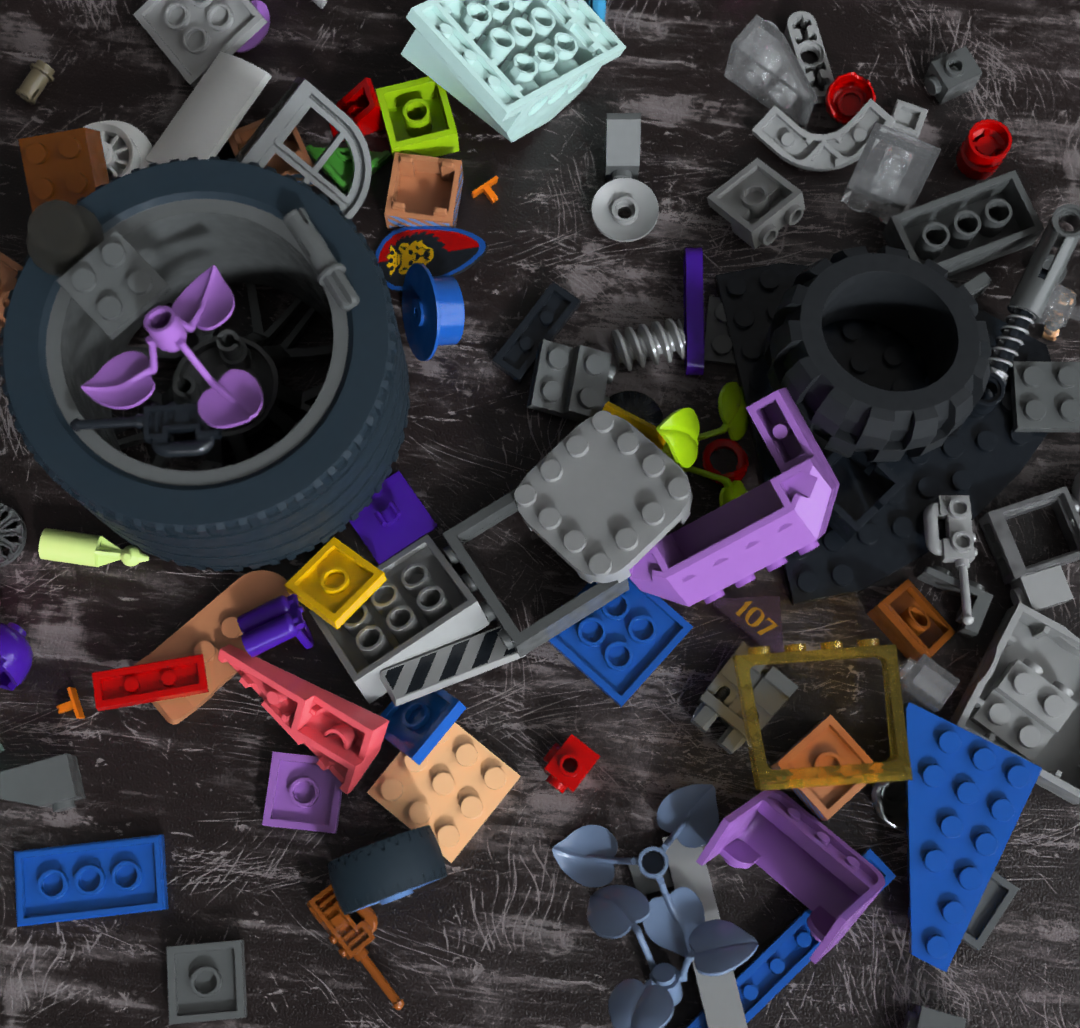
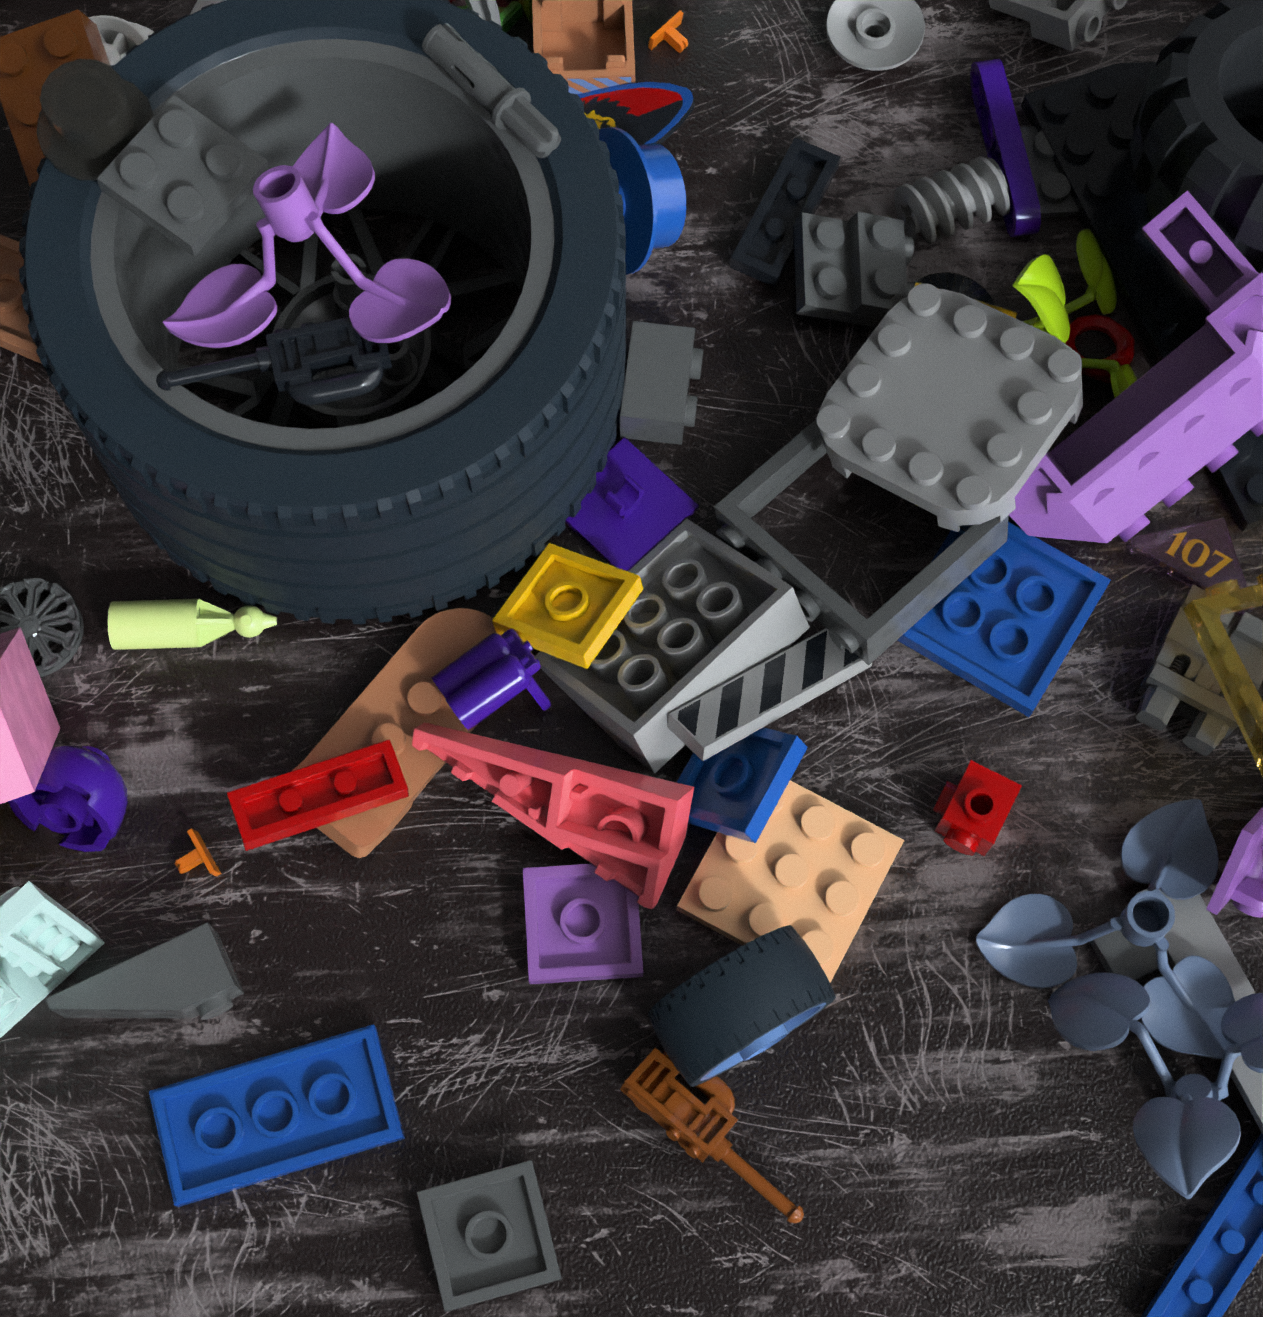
camera: 10 degrees left, 5 degrees down
none -> dark grey brick [620,321,704,445]

